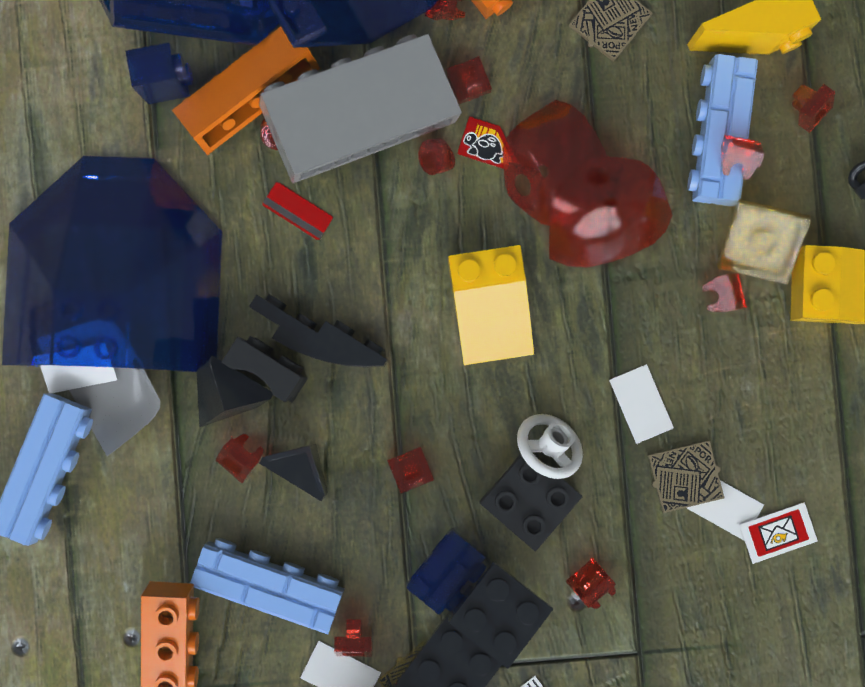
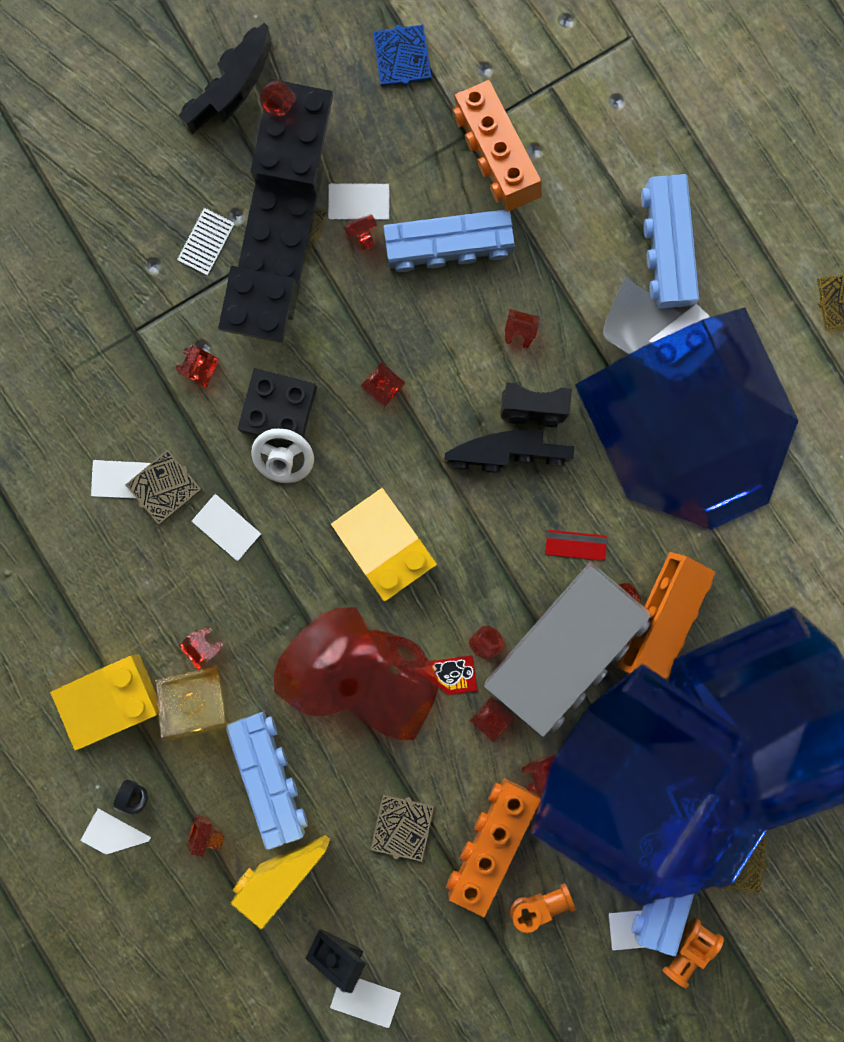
camera: 150 degrees right, 0 degrees up
clear blue brick [125,43,193,104] -> none
black slope [197,356,273,428] -> none
black slope [259,444,328,501] -> none
clear blue brick [406,527,487,615] -> none
clear red tile [721,135,765,179] -> none
sticker [740,502,818,564] -> none

